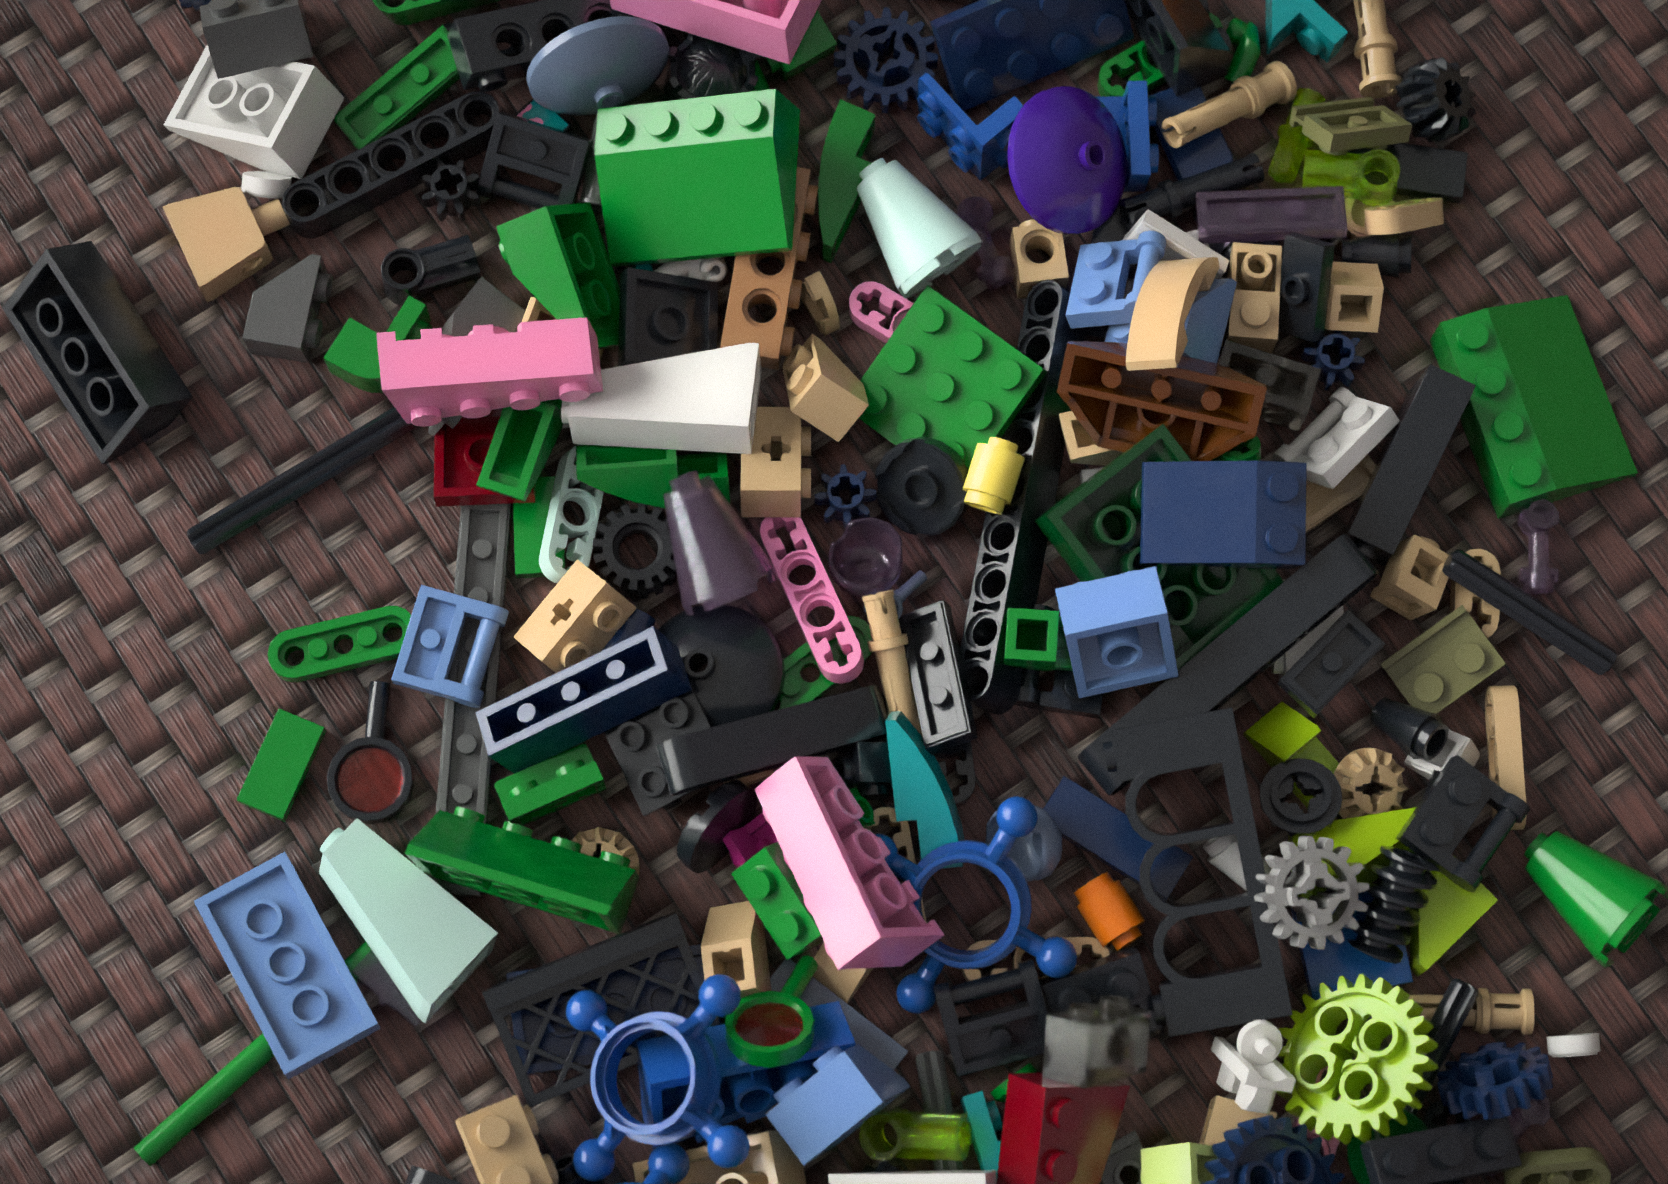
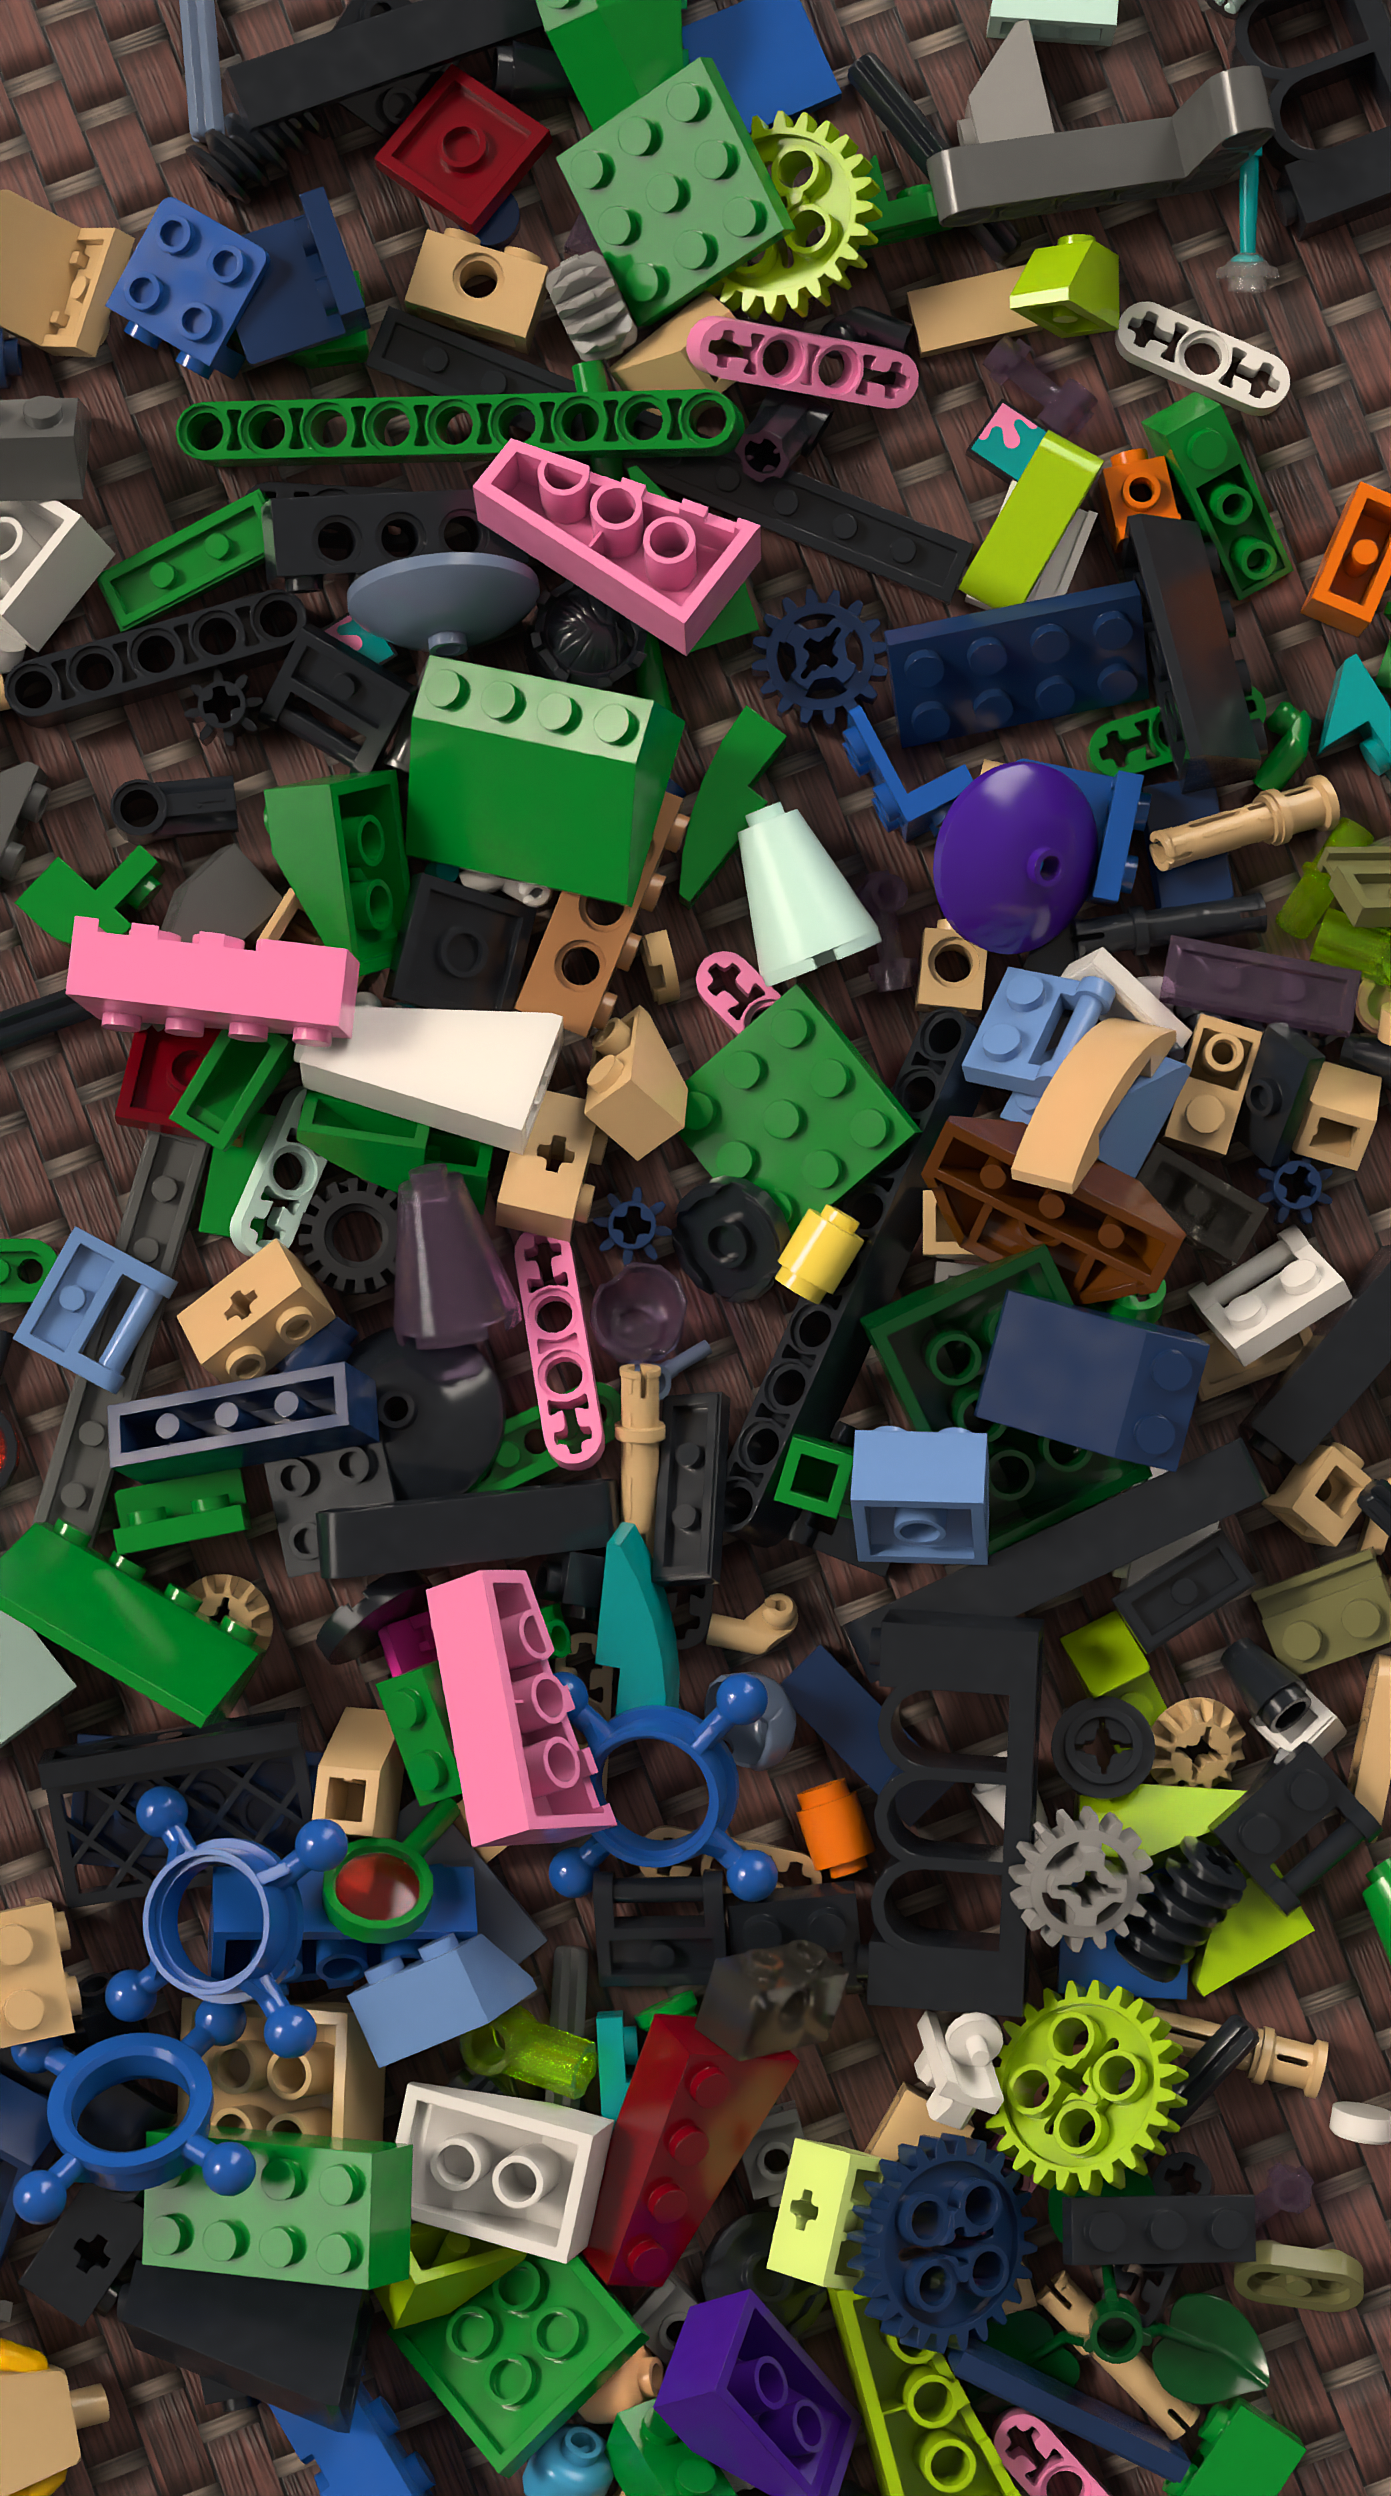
camera: 15 degrees right, 10 degrees up
dark blue gear [1437,1042,1553,1120] -> none
none -> tan arm [706,1593,798,1655]

